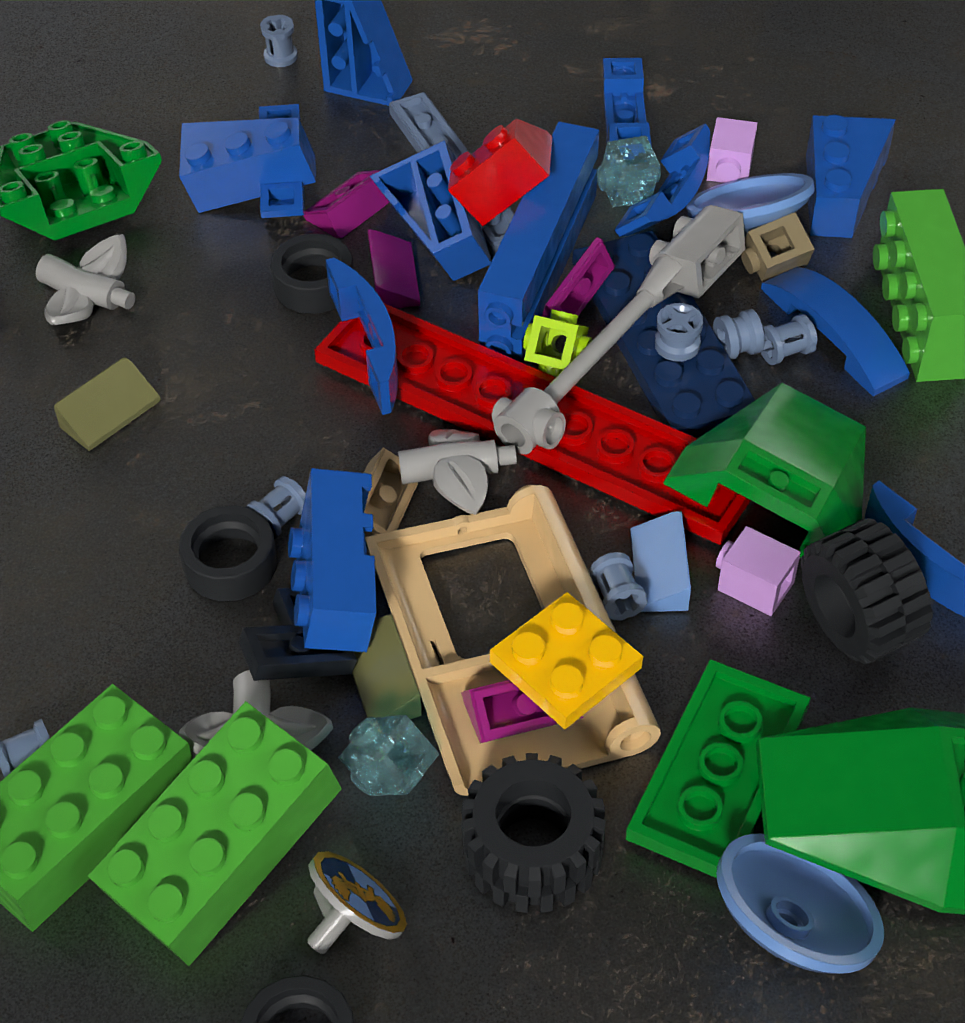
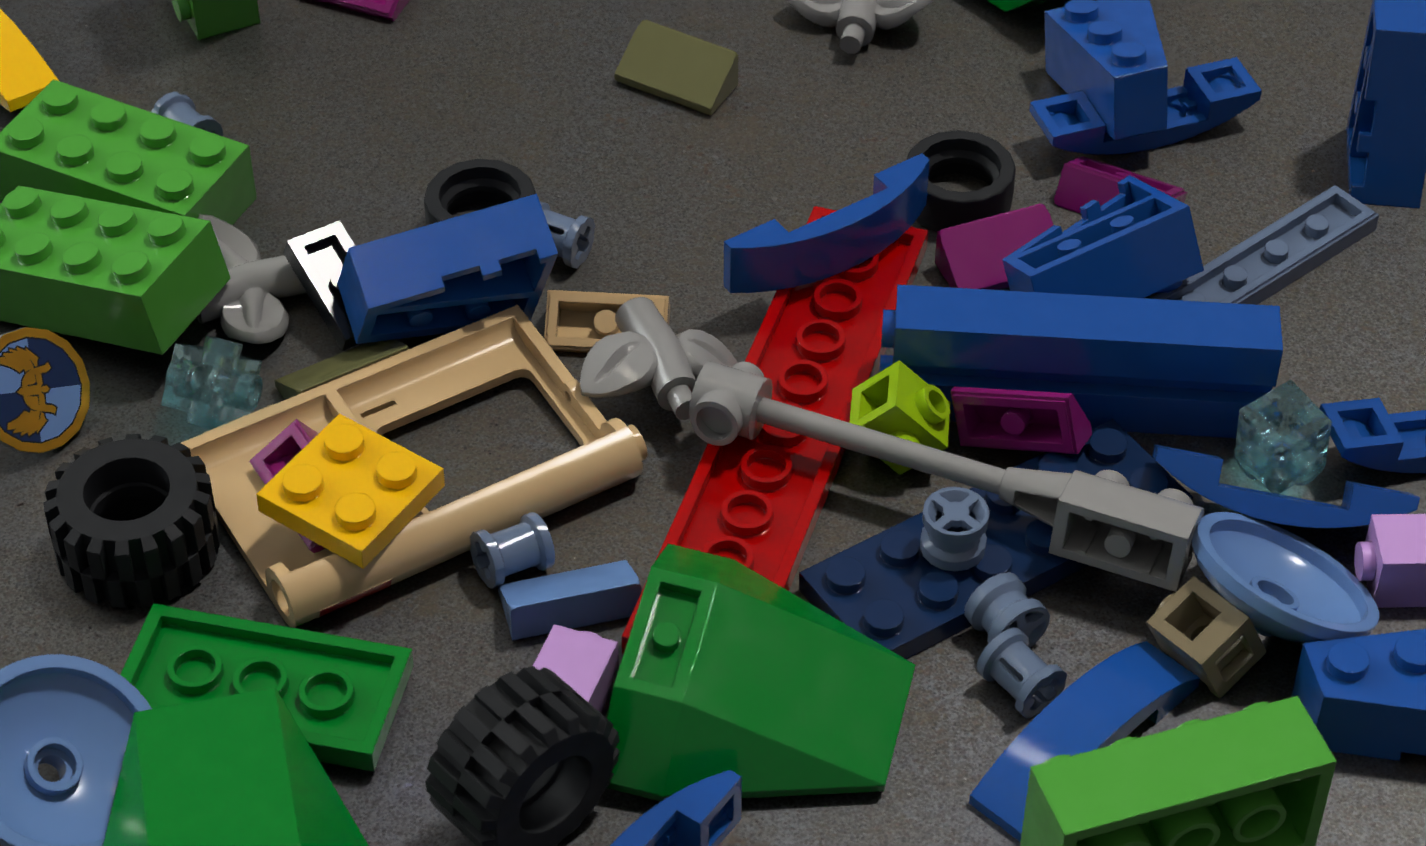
camera: 75 degrees right, 5 degrees down
red slope [448,118,552,226] -> none

